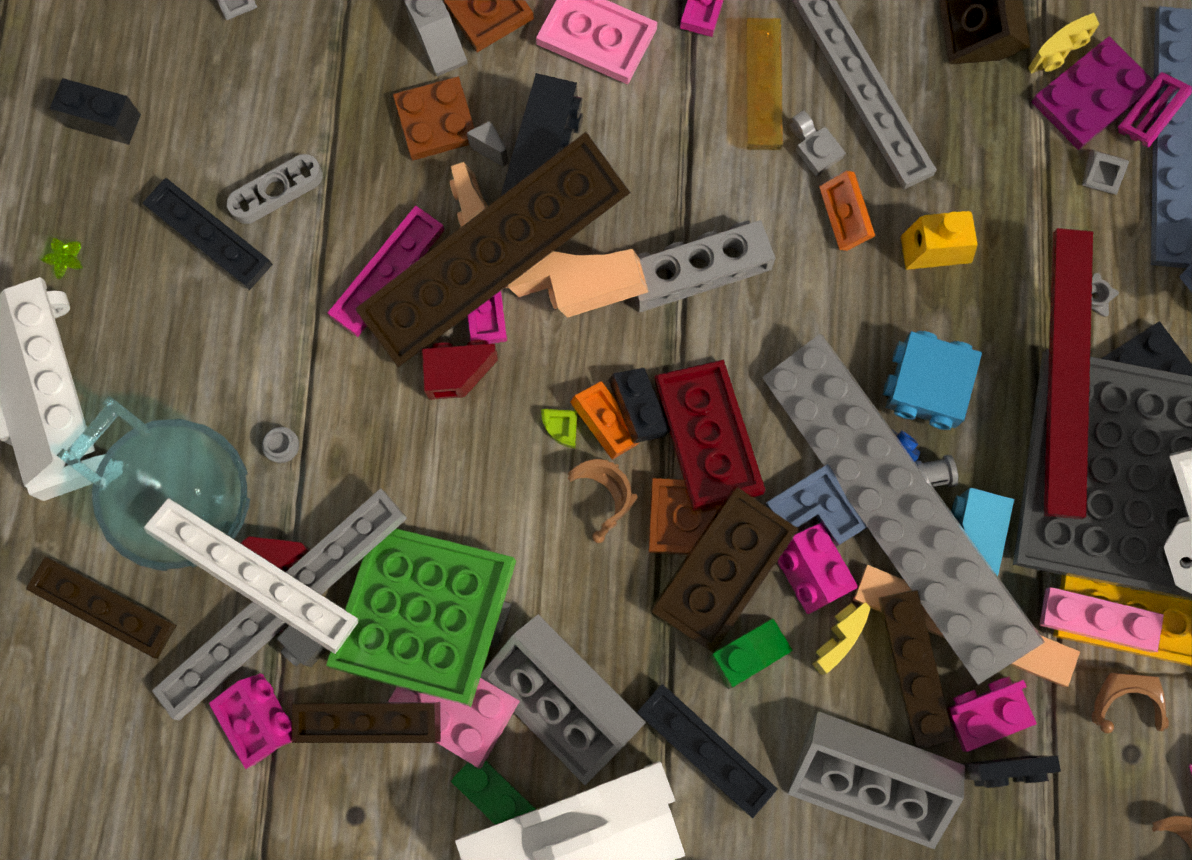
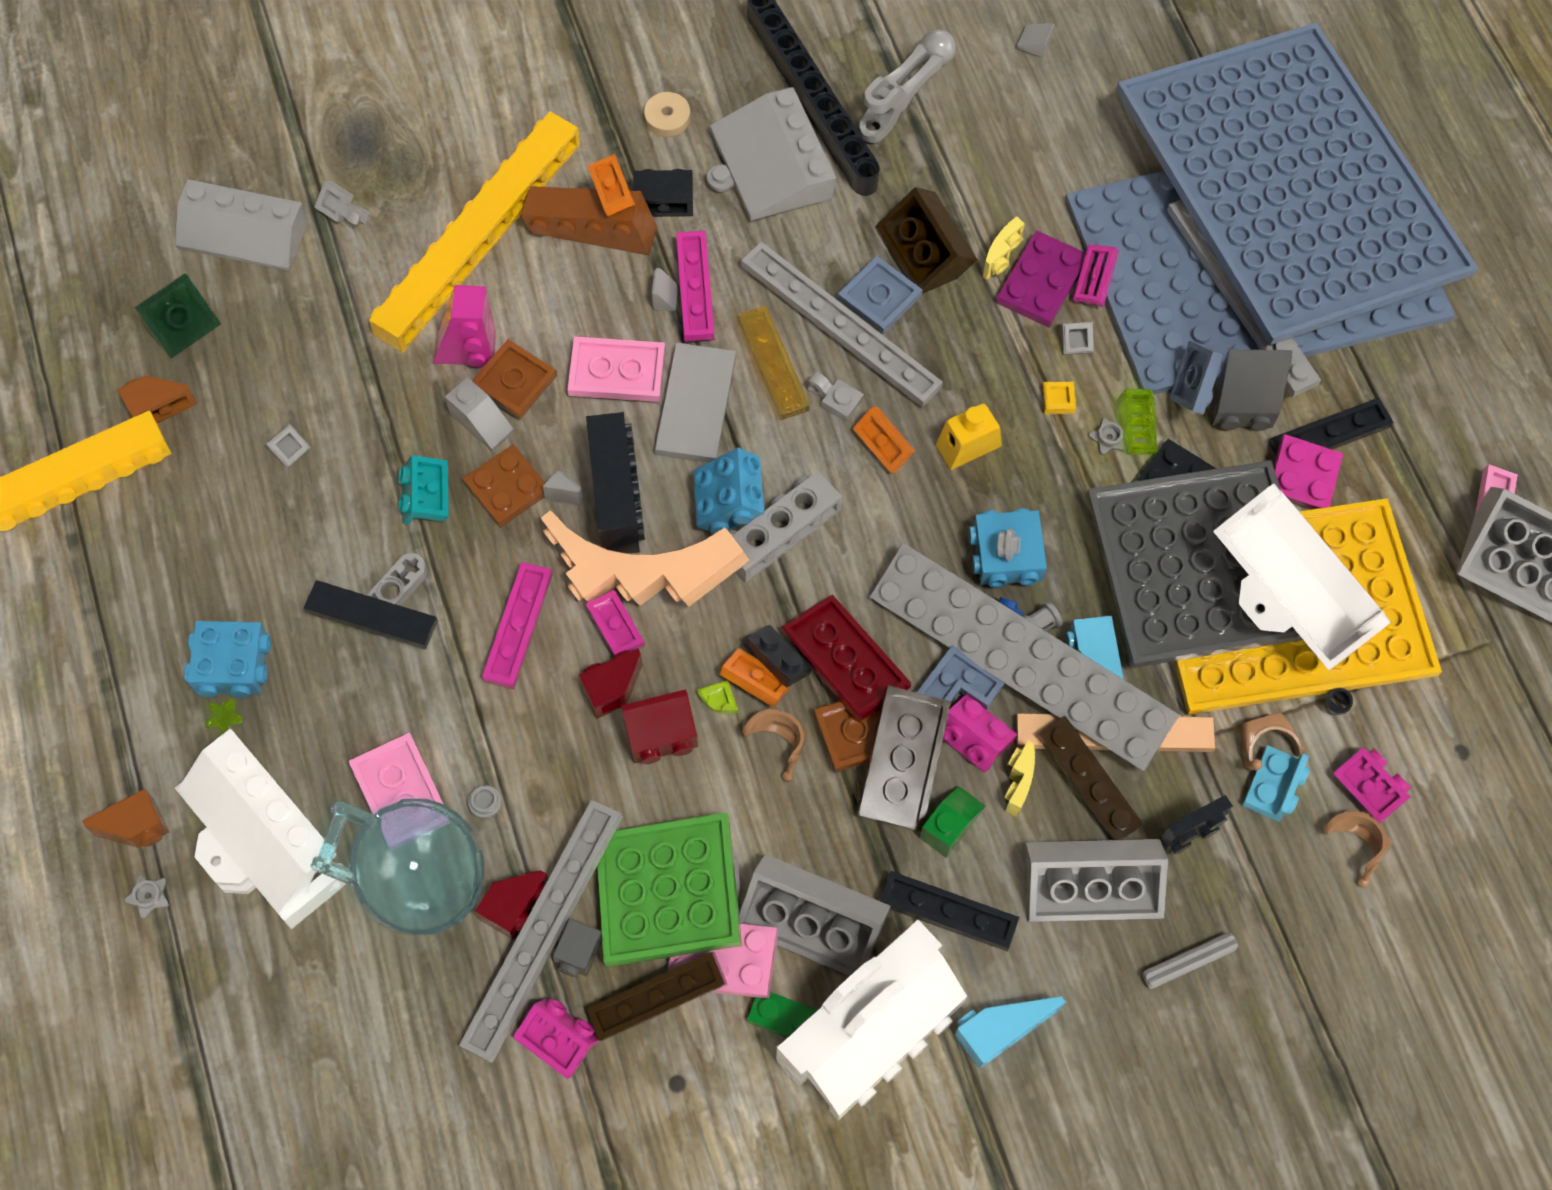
camera: 25 degrees left, 10 degrees down
dark brown plate [26,556,177,659] -> none
black brick [50,78,141,145] -> none
black plate [142,178,273,291] -> none
white plate [144,498,358,654] -> none
dark brown plate [355,132,631,367] -> none
dark pink bracket [947,676,1037,752] -> none
bright pink plate [1039,587,1164,653] -> none
dark red tile [1044,228,1093,520] -> none
none -> dark azure brick [184,621,271,698]
none -> black tile [304,580,438,649]
none -> bright pink plate [349,732,451,850]
none -> teal bracket [398,455,449,524]
none -> dark red slope [621,689,698,764]
none -> light grey tile [655,343,736,462]
none -> dark azure brick [694,448,764,535]
none -> sand blue plate [838,256,923,334]
none -> light grey plate [998,529,1021,561]
none -> yellow tile [1042,382,1076,414]
none -> clear neon green slope [1117,389,1157,455]
none -> medium azure bracket [1242,745,1310,822]

